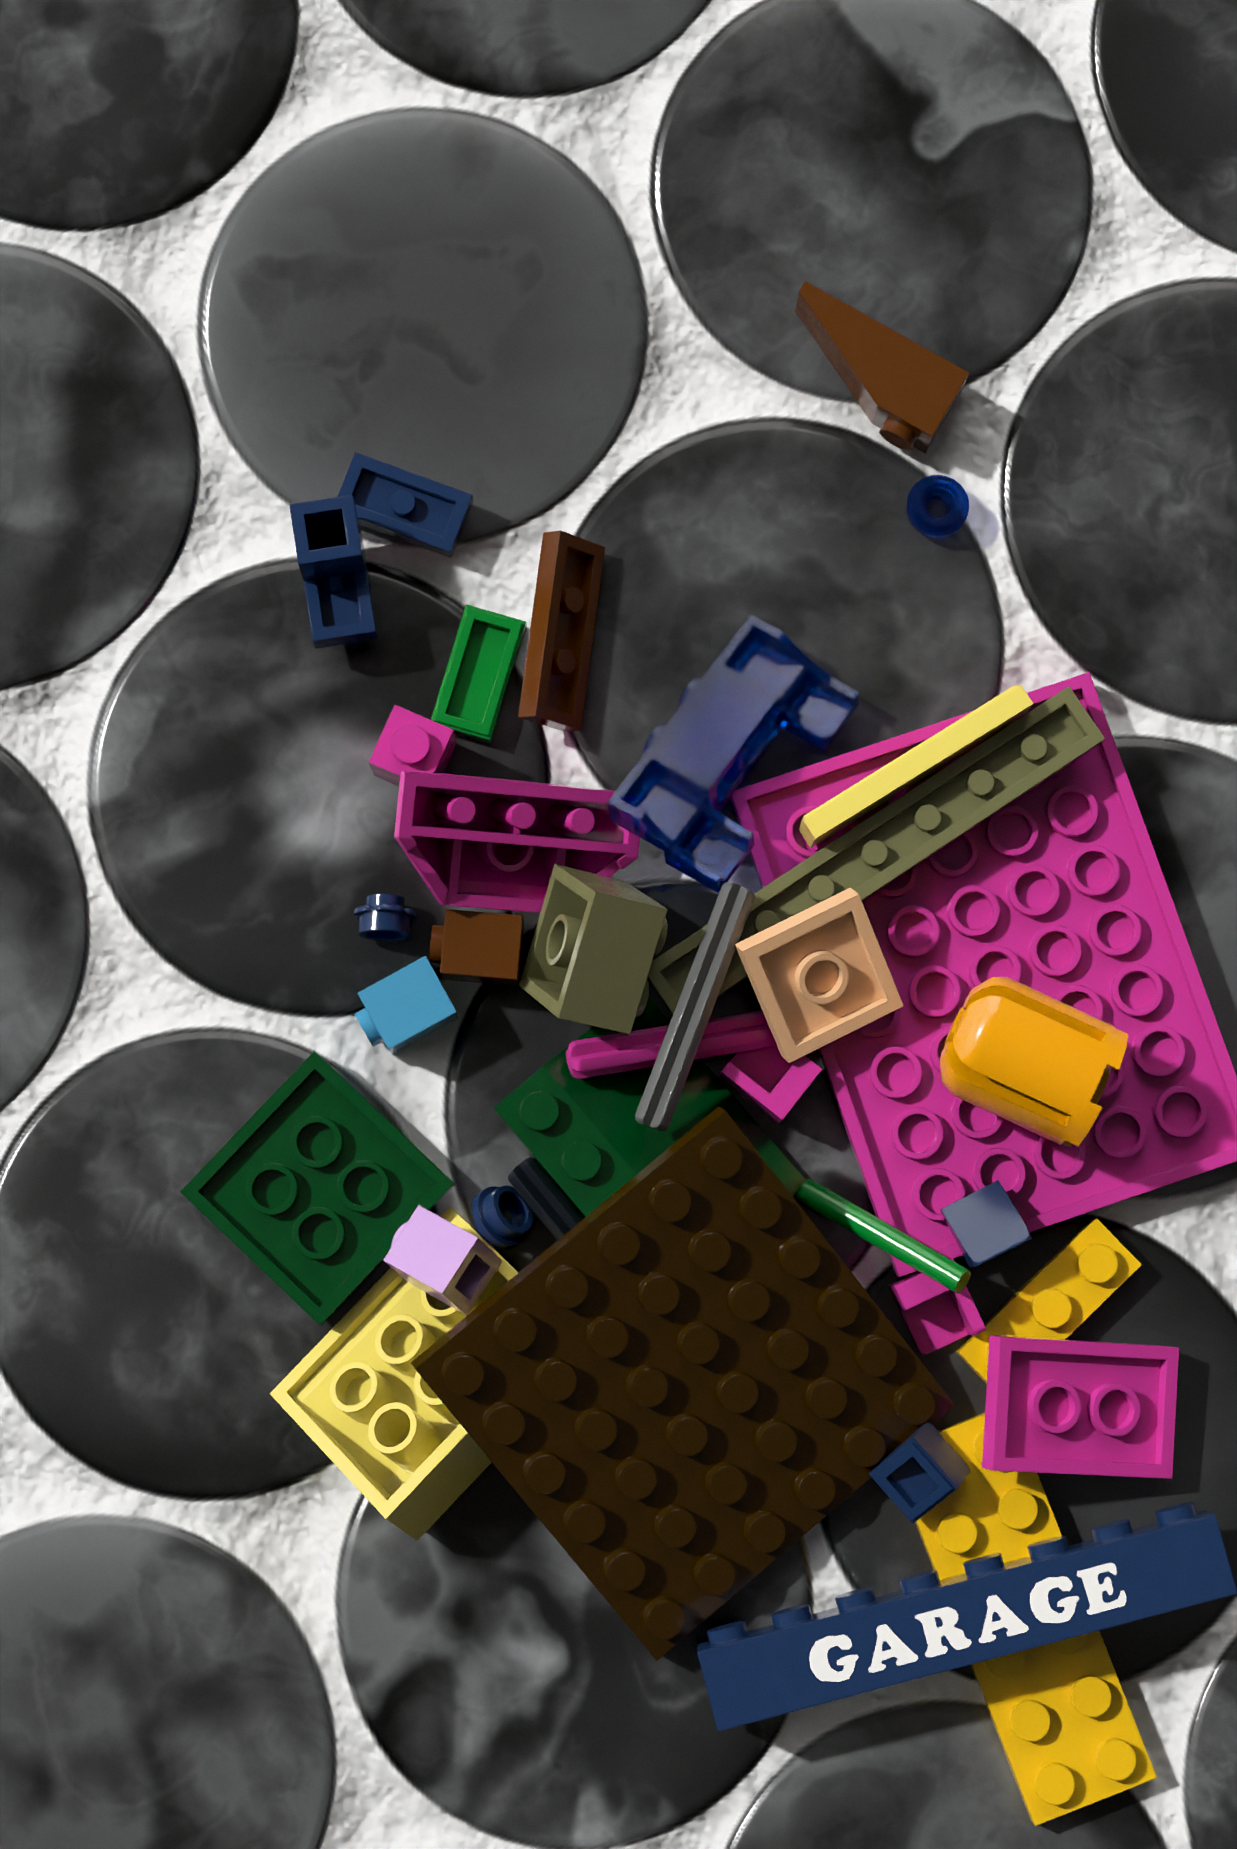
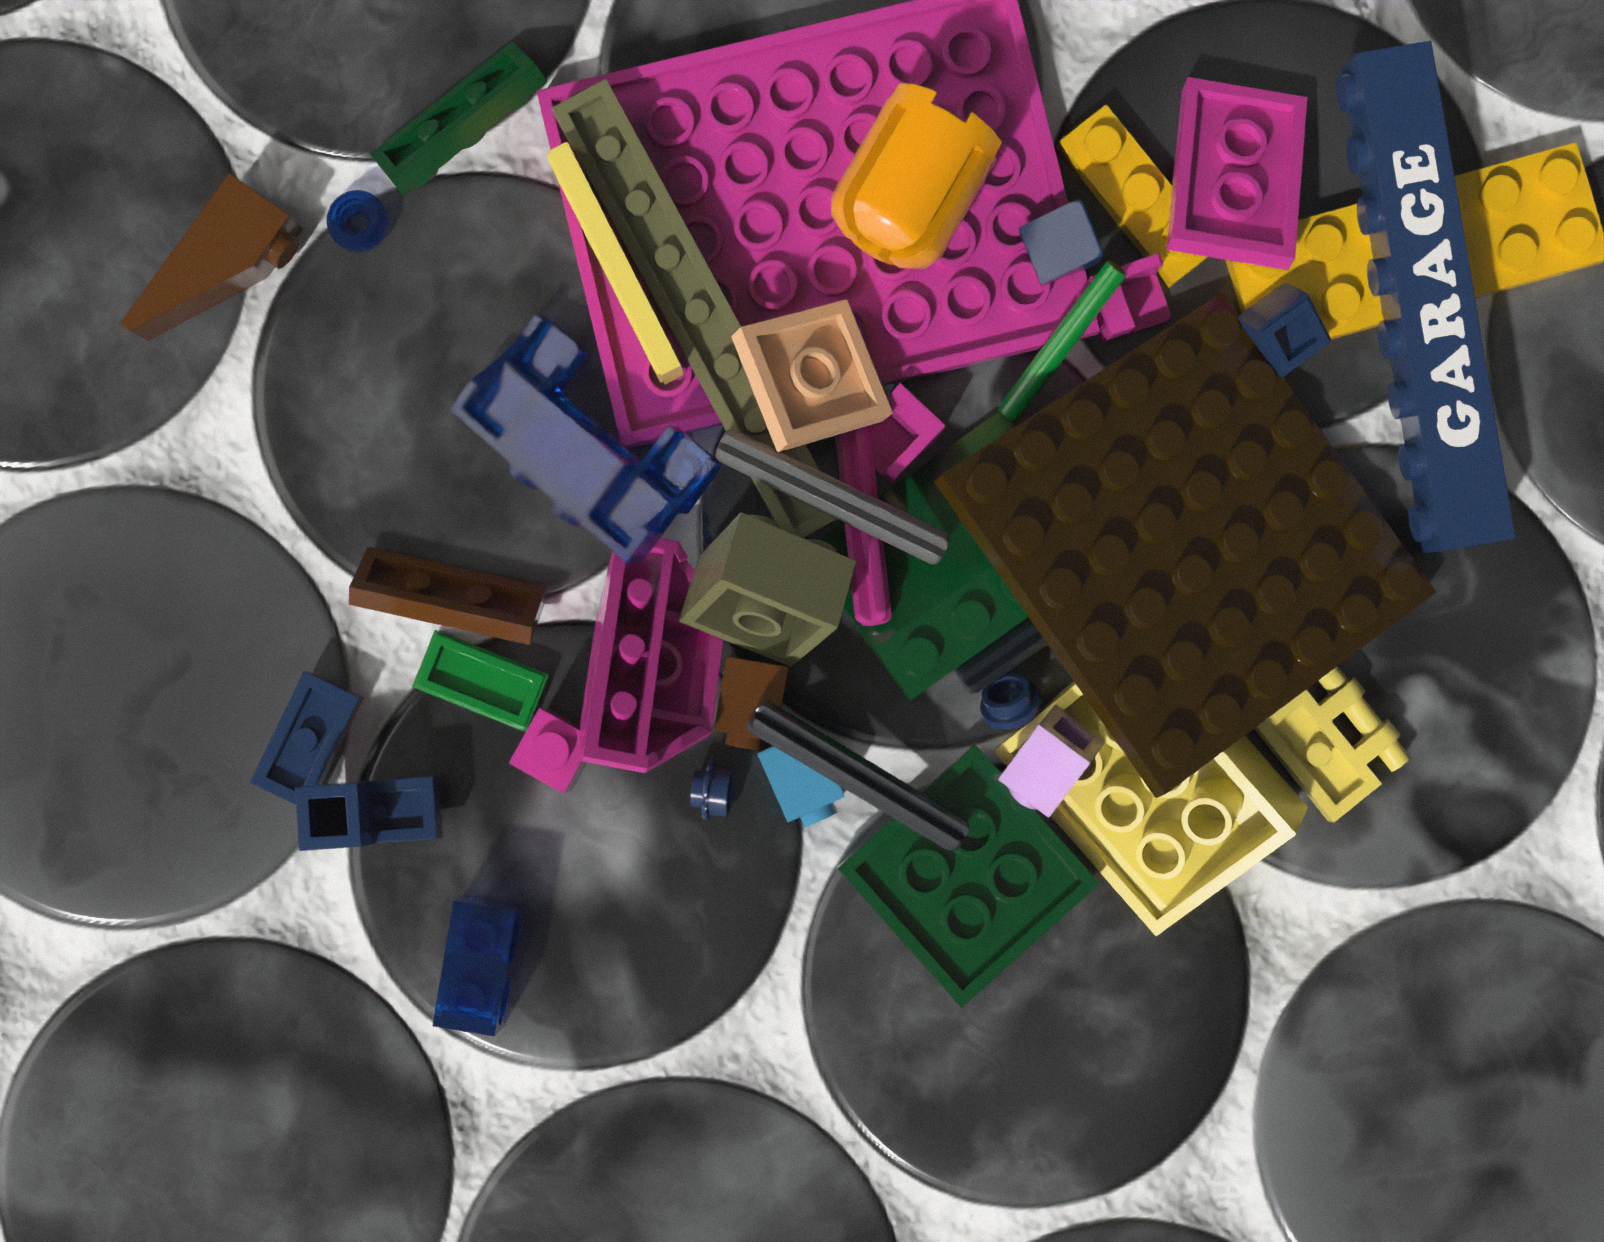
camera: 85 degrees left, 5 degrees up
none -> dark green plate [370,41,548,196]
none -> clear blue brick [432,894,525,1037]
none -> black axle [746,700,970,850]
none -> light yellow plate [1254,666,1411,823]

